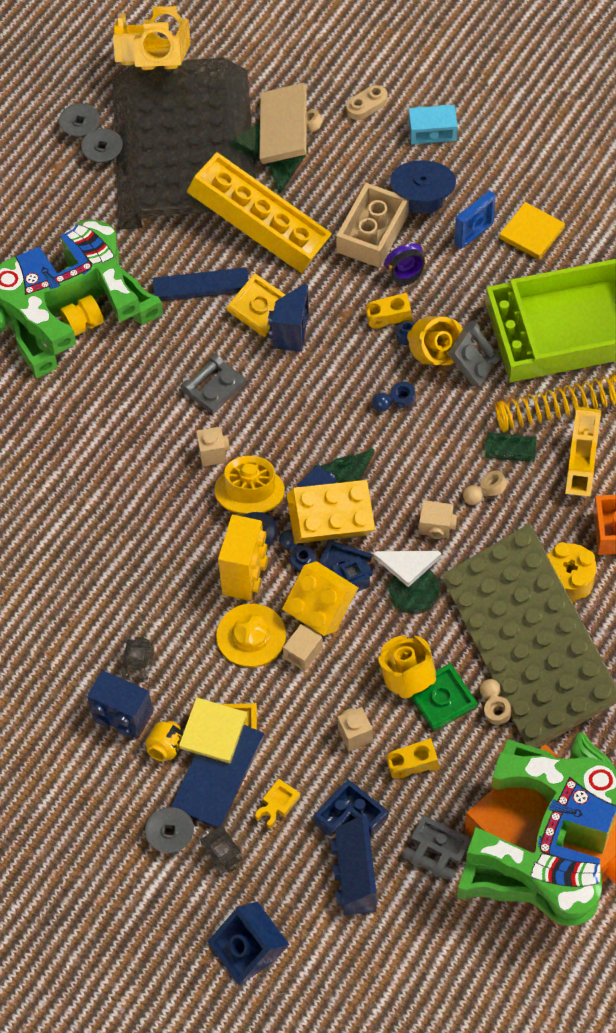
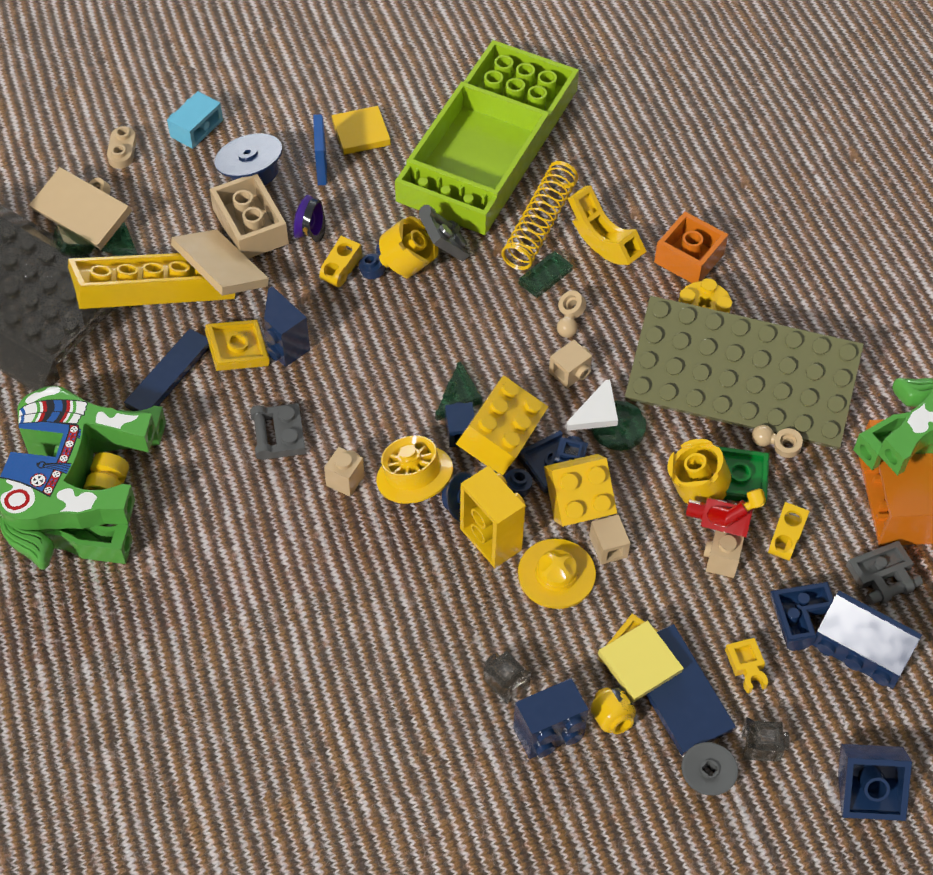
camera: 55 degrees left, 5 degrees down
dark blue plate [371,382,416,412] -> none
none -> tan tile [171,229,269,296]
none -> red torso [686,488,766,537]

